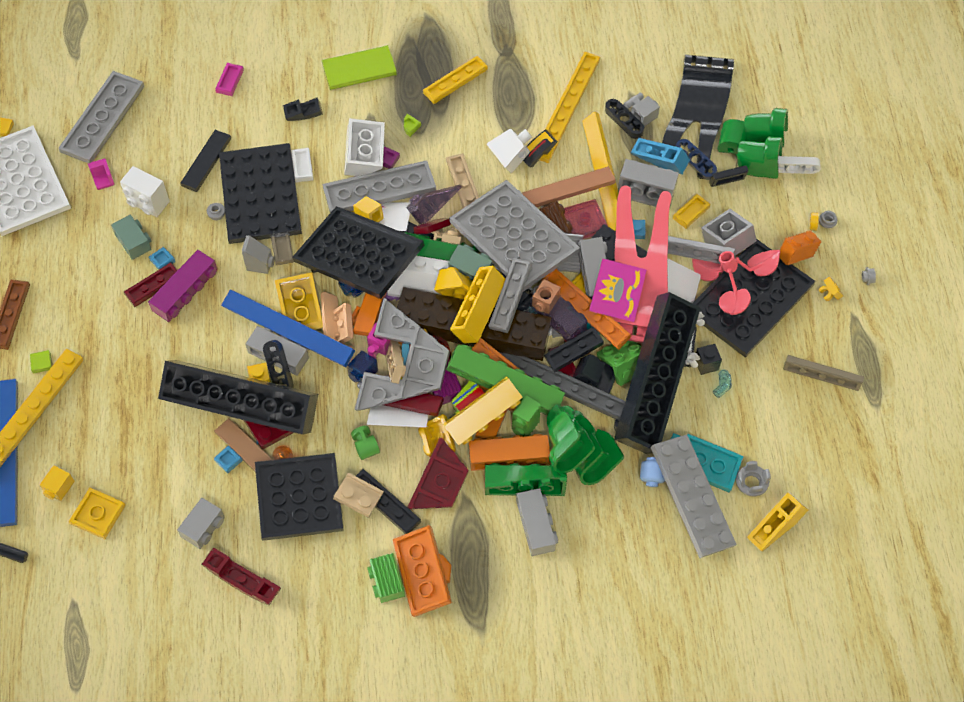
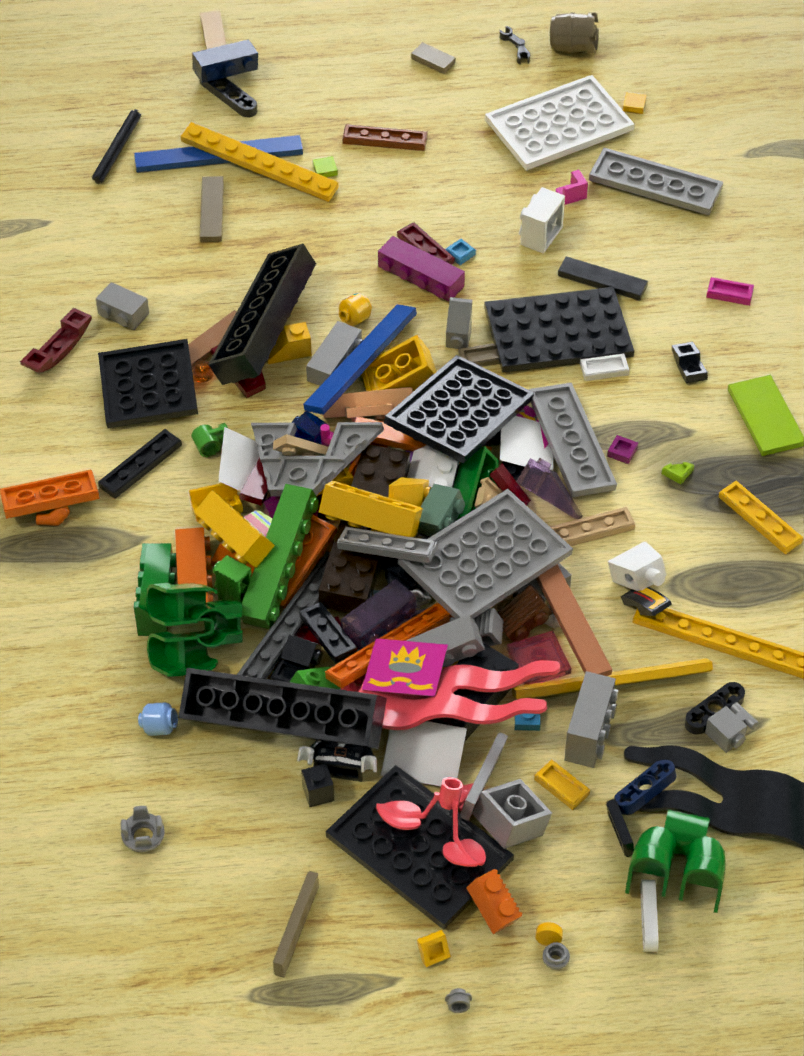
camera: 90 degrees right, 10 degrees down
yellow brick [40,465,75,501] -> none
yellow tile [68,487,126,539] -> none
sand green brick [111,214,151,260] -> none
light grey plate [207,203,225,220] -> none
dark azure tile [214,445,243,474] -> none
black beam [263,340,294,388] -> none
tan plate [333,473,383,518] -> none
white slope [344,118,385,176] -> none
yellow brick [353,196,384,223] -> none
bright green brick [367,553,405,603] -> none
dark red wing [408,437,469,509] -> none
light grey brick [516,488,558,557] -> none
nougat brick [532,279,561,314] -> none
dark azure slope [631,138,690,175] -> none
light grey plate [651,435,737,558] -> none
teal tile [671,433,743,493] -> none
clear light blue arm [713,369,732,398] -> none
yellow slope [747,492,809,551] -> none
none -> dark tan tile [200,176,224,242]
none -> yellow head [339,293,372,326]

